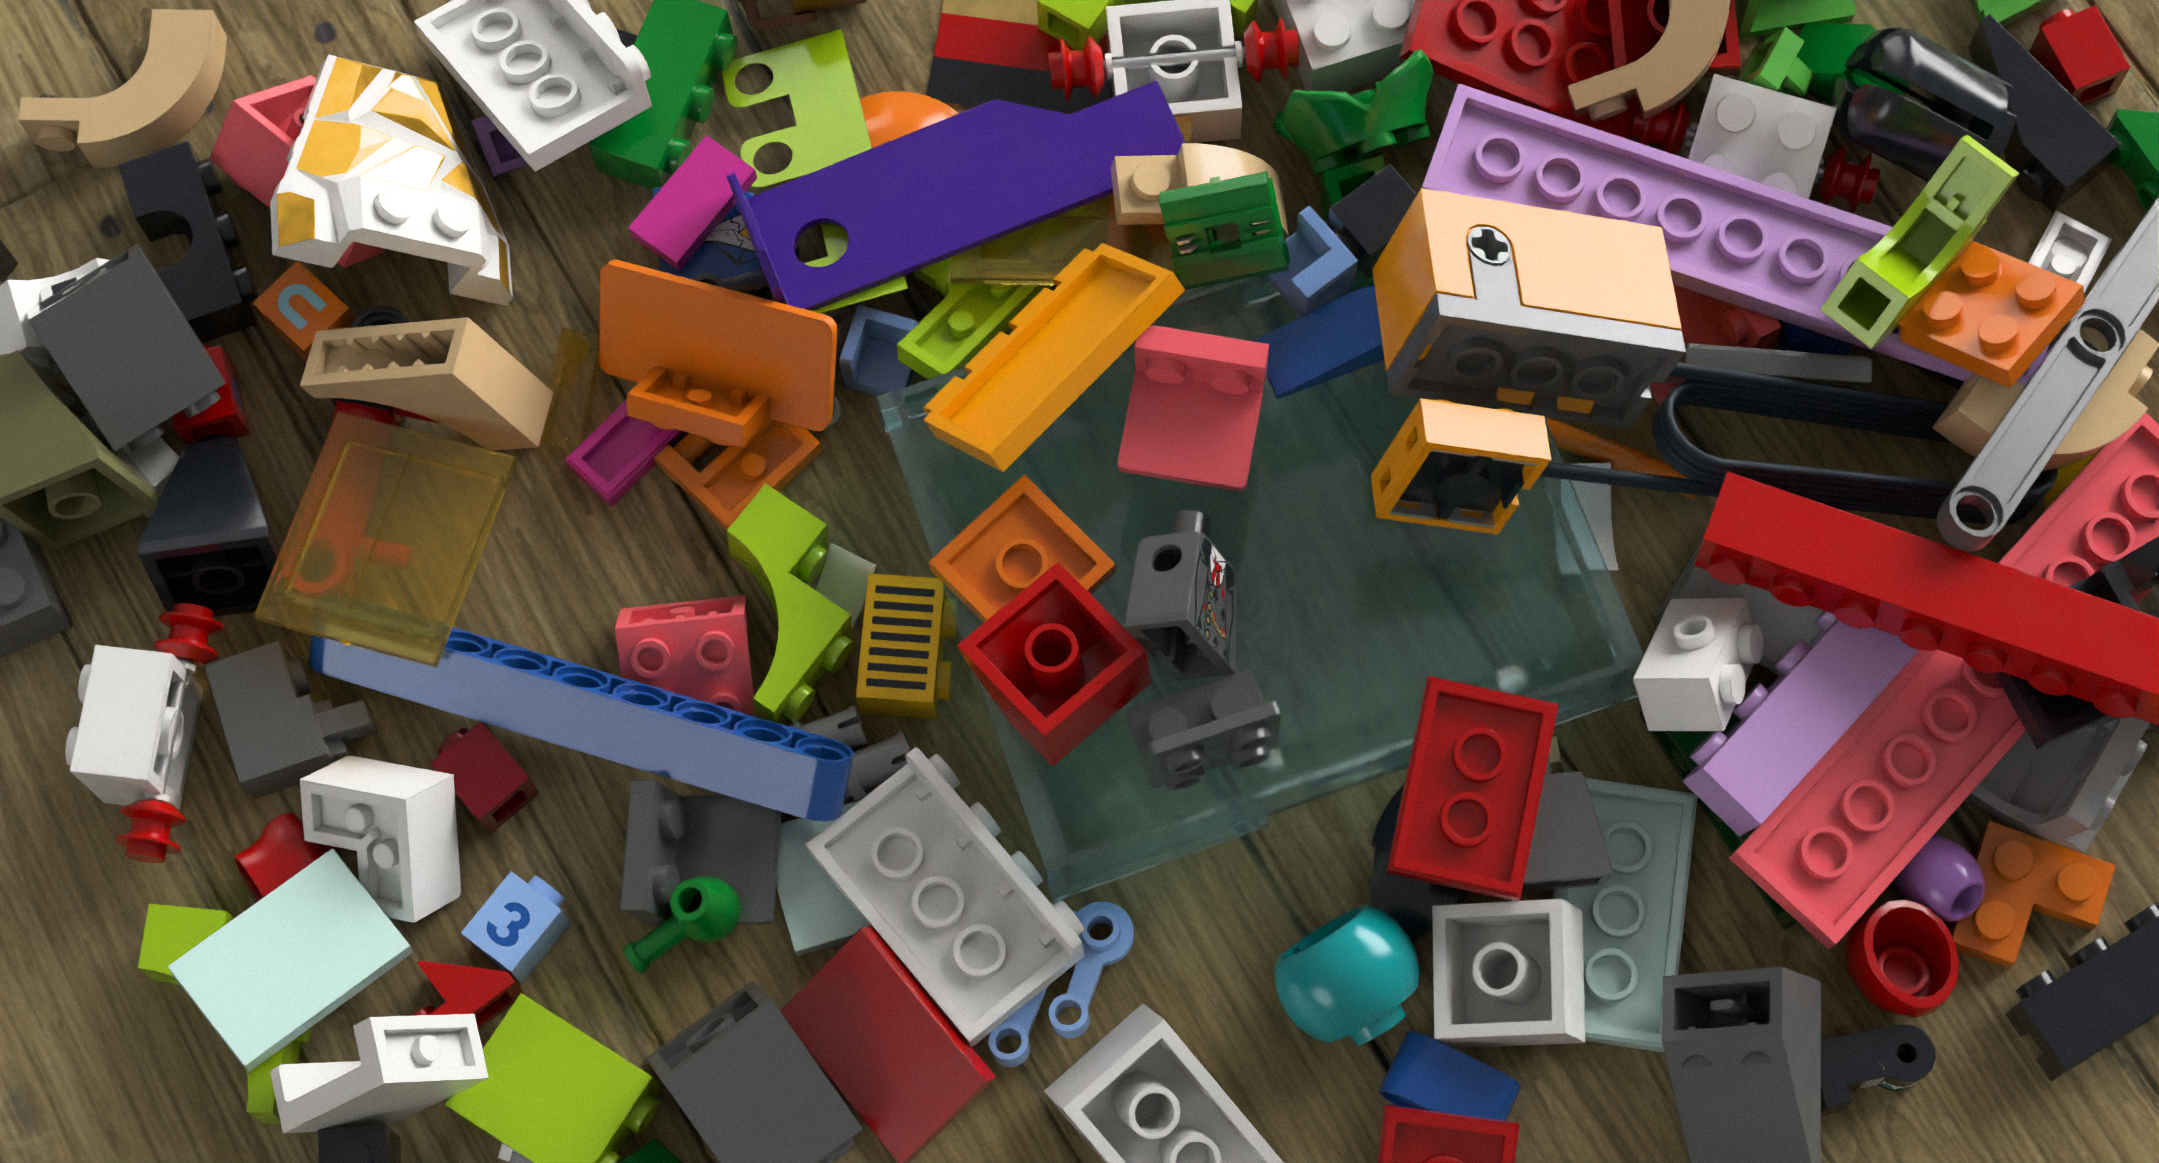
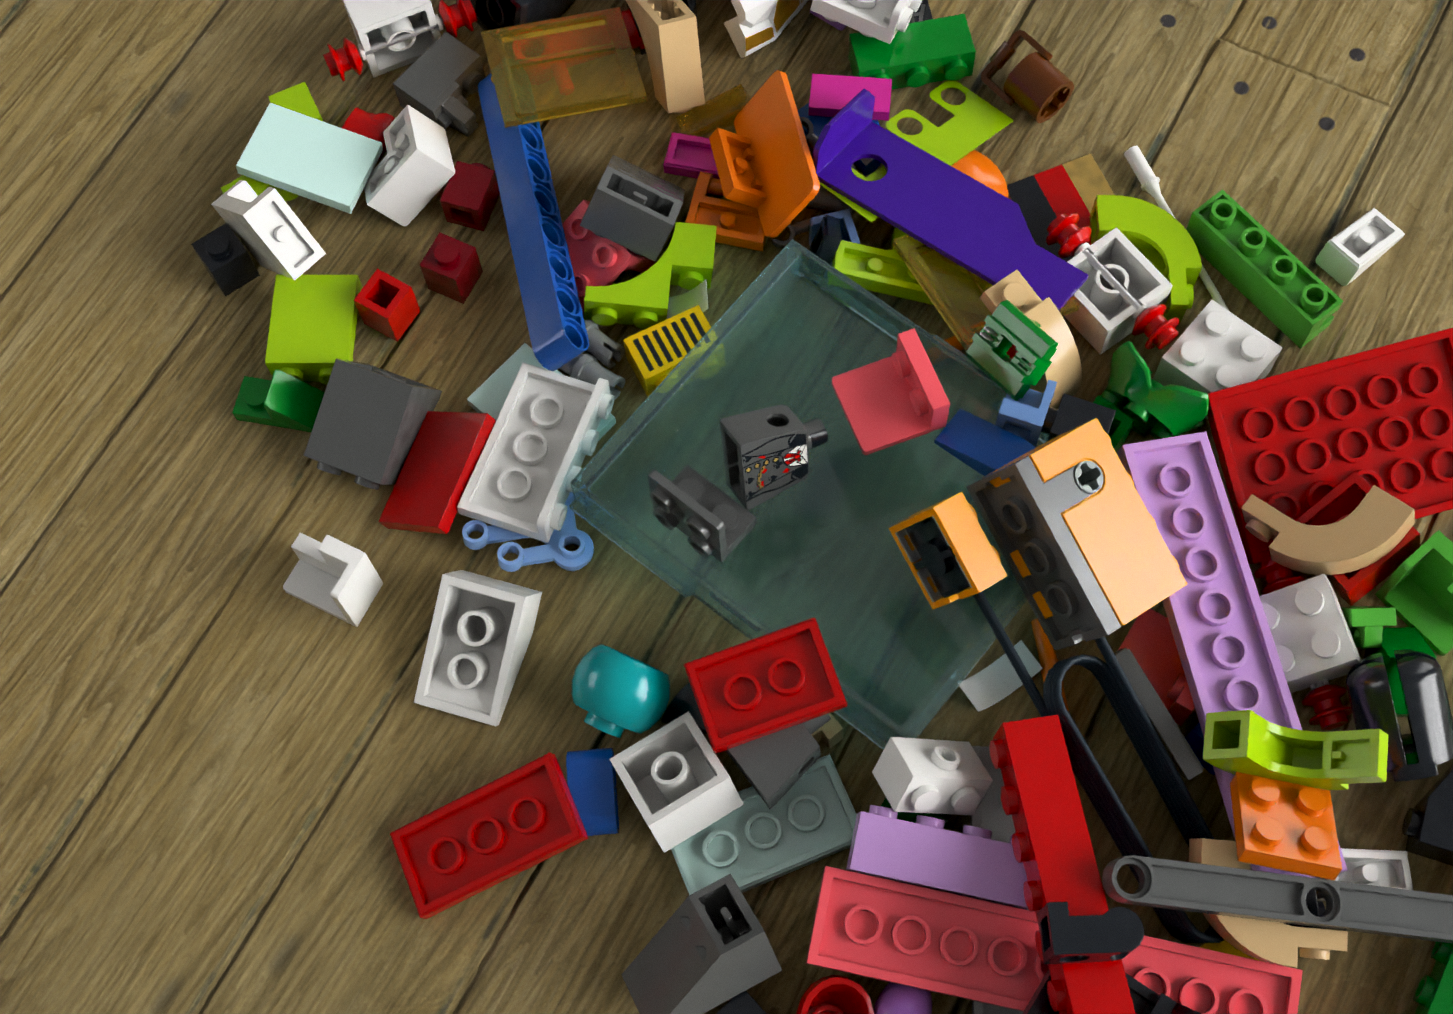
camera: 60 degrees right, 5 degrees down
red slope [412,961,525,1030] -> none
light blue brick [461,871,571,985] -> none
dark grey bracket [620,780,781,926] -> none
green bar [623,876,741,974] -> none
light orange hinge [923,243,1185,472] -> none
orange plate [929,474,1116,623] -> none
red slope [957,562,1152,767] -> none
none -> red brick [353,268,421,342]
none -> dark red brick [420,232,483,304]
none -> dark grey slope [580,155,685,261]
none -> black tile [810,215,842,274]
none -> black leg [1037,902,1144,964]

